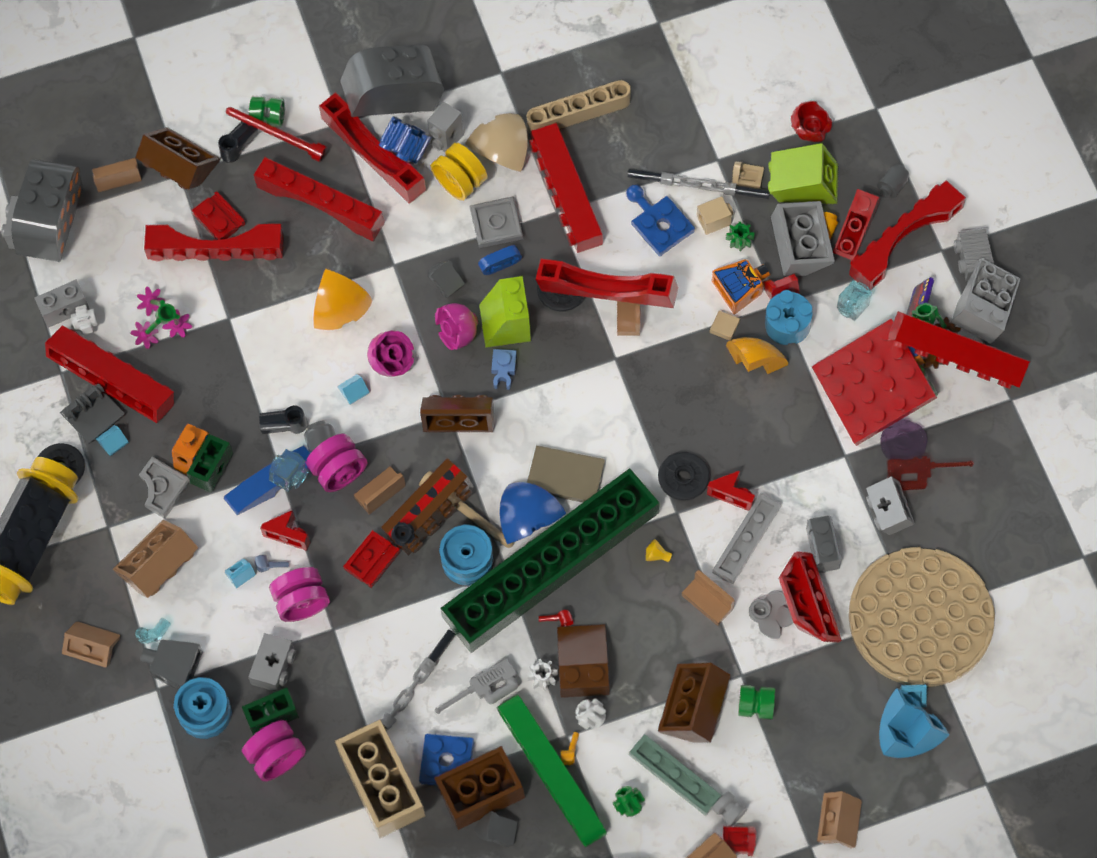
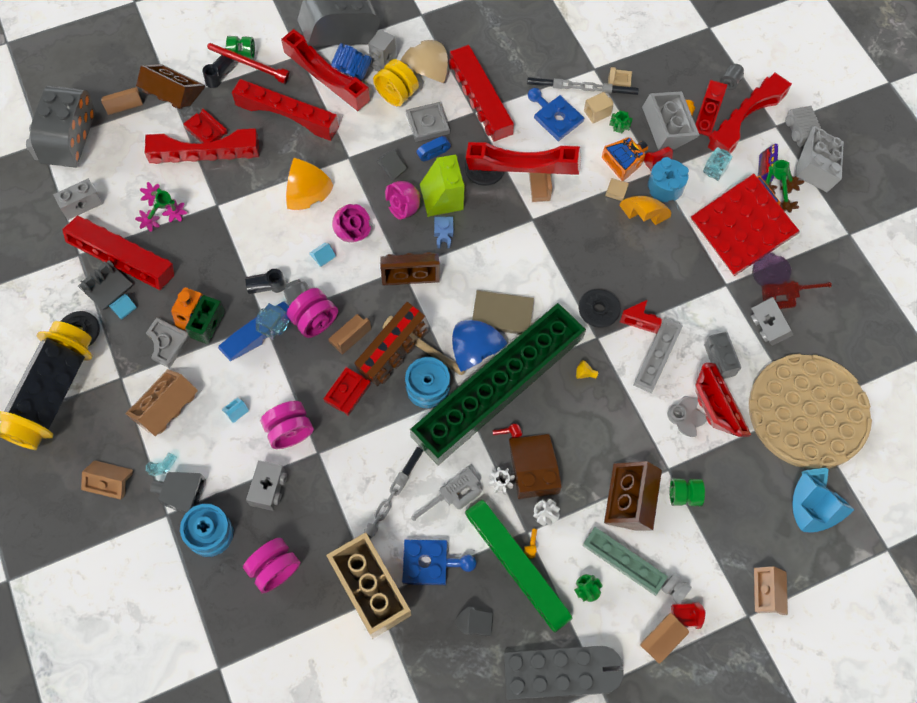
camera: 10 degrees left, 0 degrees up
white gear [71,305,98,335] -> none
dark green brick [241,688,299,736] -> none
sand blue hand [254,555,289,572] -> none
red slope [260,511,310,551] -> none
black plate [391,522,415,546] -> none
reddish brown slope [435,746,525,830] -> none
tan beam [527,80,631,133] -> none
medium nougat panel [682,570,735,626] -> none
lime slope [768,143,838,204] -> none
red hair [791,101,832,142] -> none
red brick [888,311,1030,389] -> none

